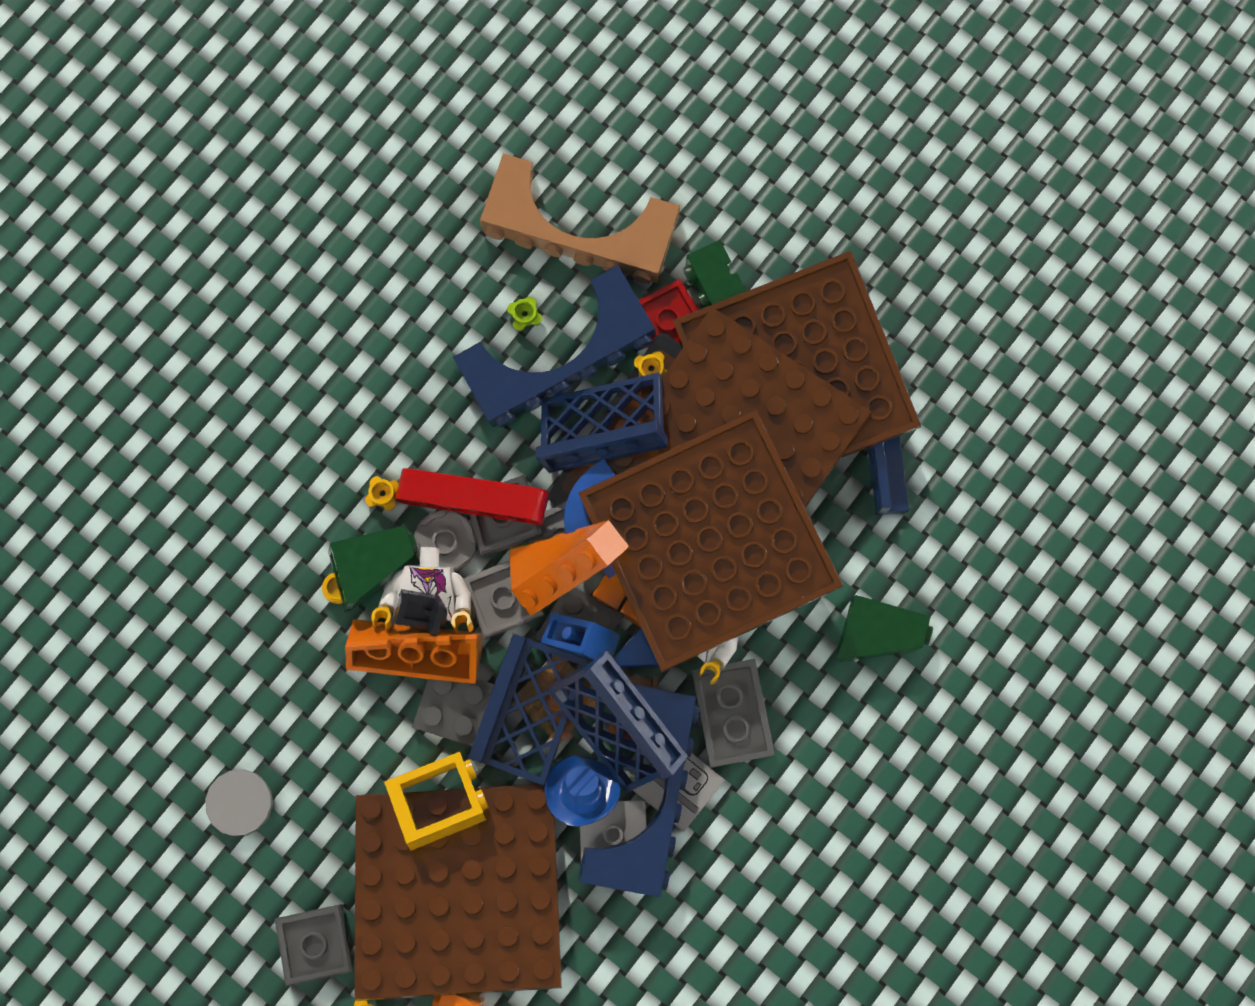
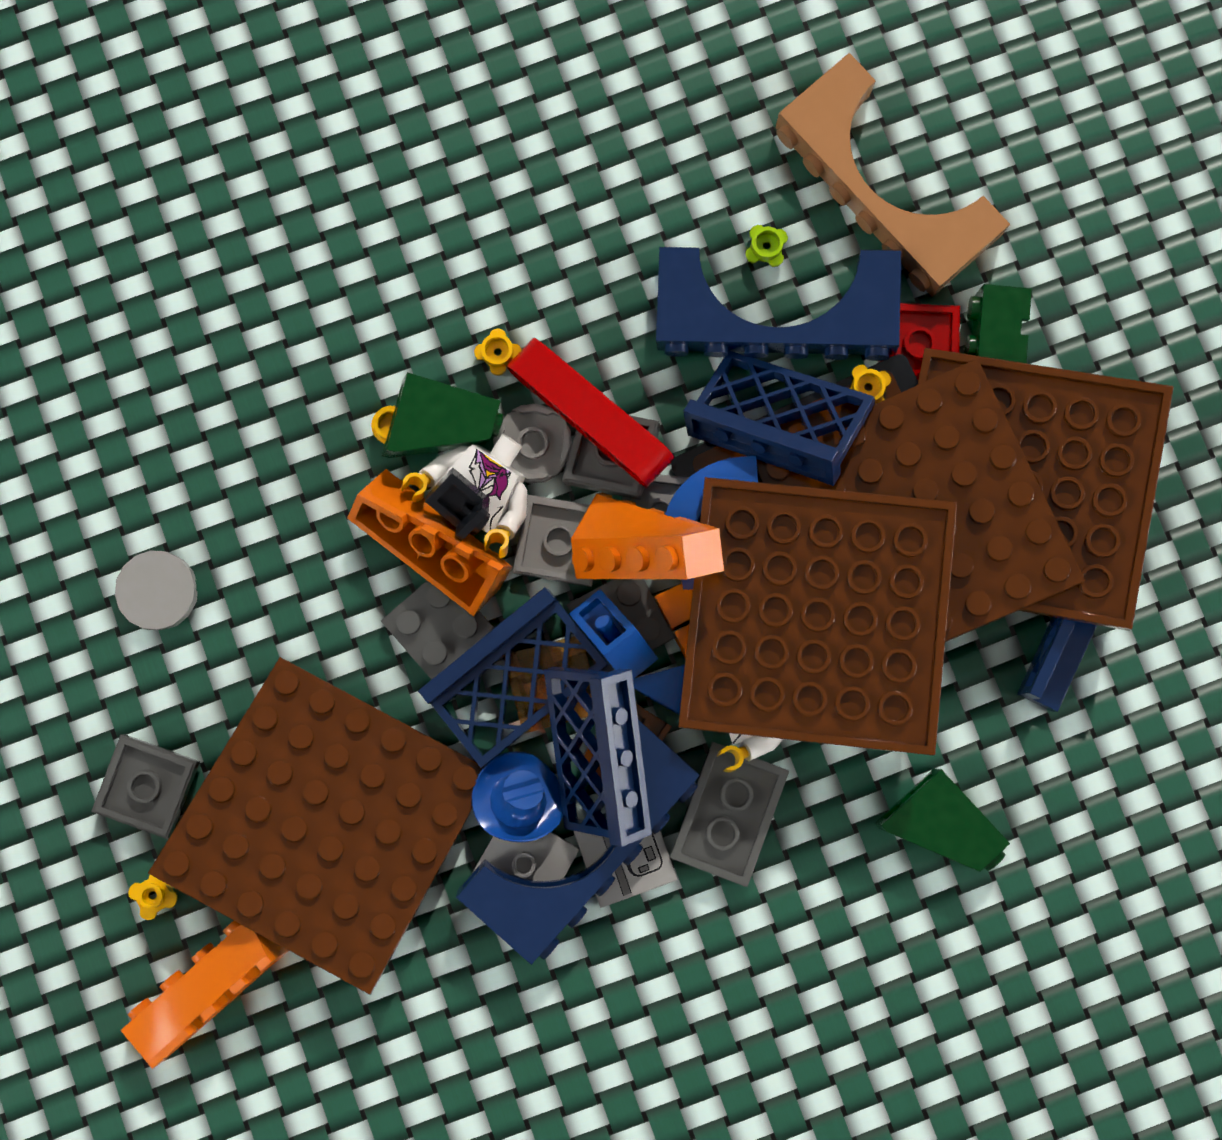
camera: 35 degrees right, 5 degrees up
yellow window [384,752,488,851] -> none

